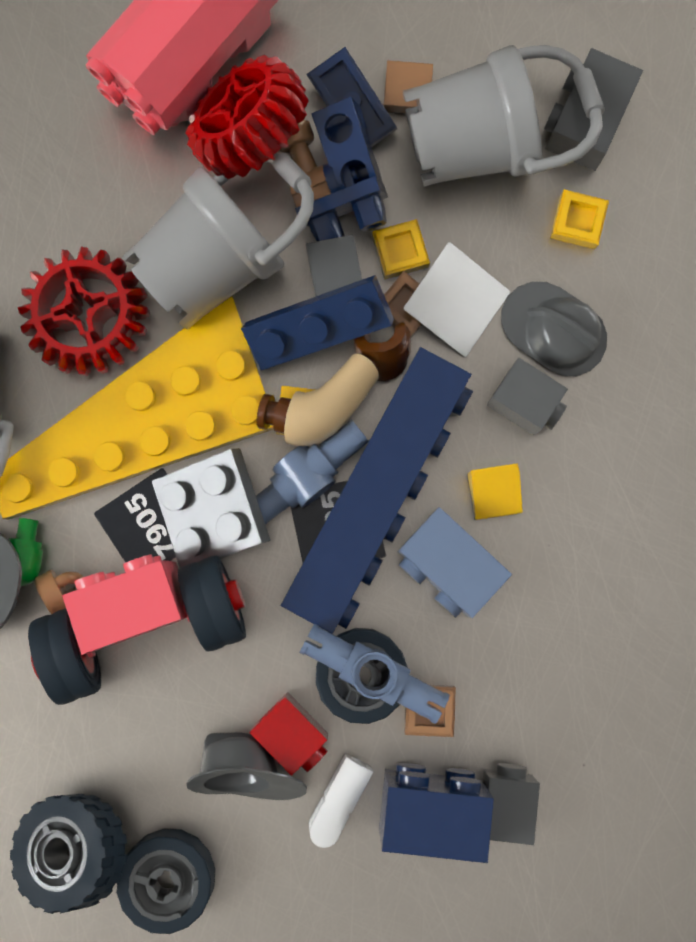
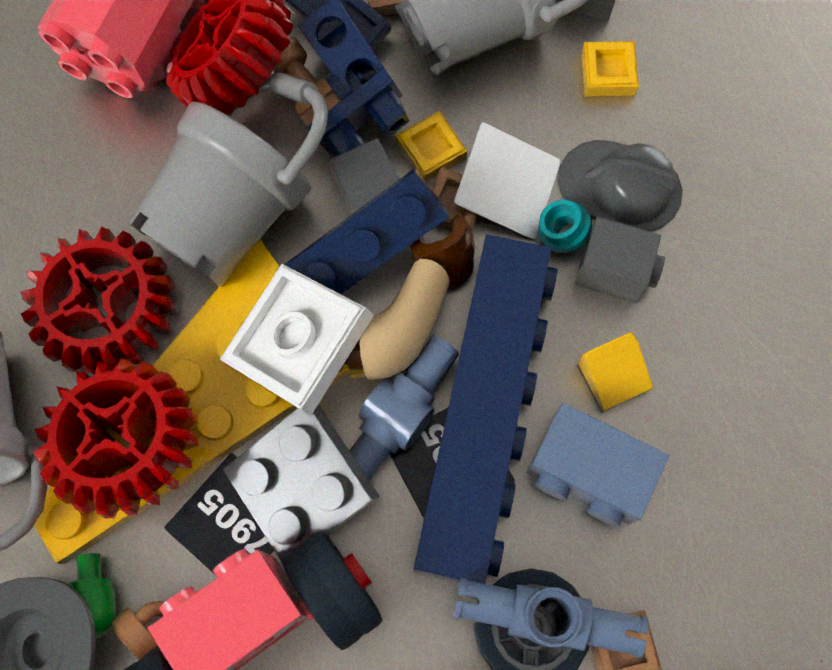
camera: 15 degrees left, 10 degrees down
none -> red gear [33,358,199,519]
none -> white tile [220,264,374,416]
none -> teal plate [538,200,592,253]

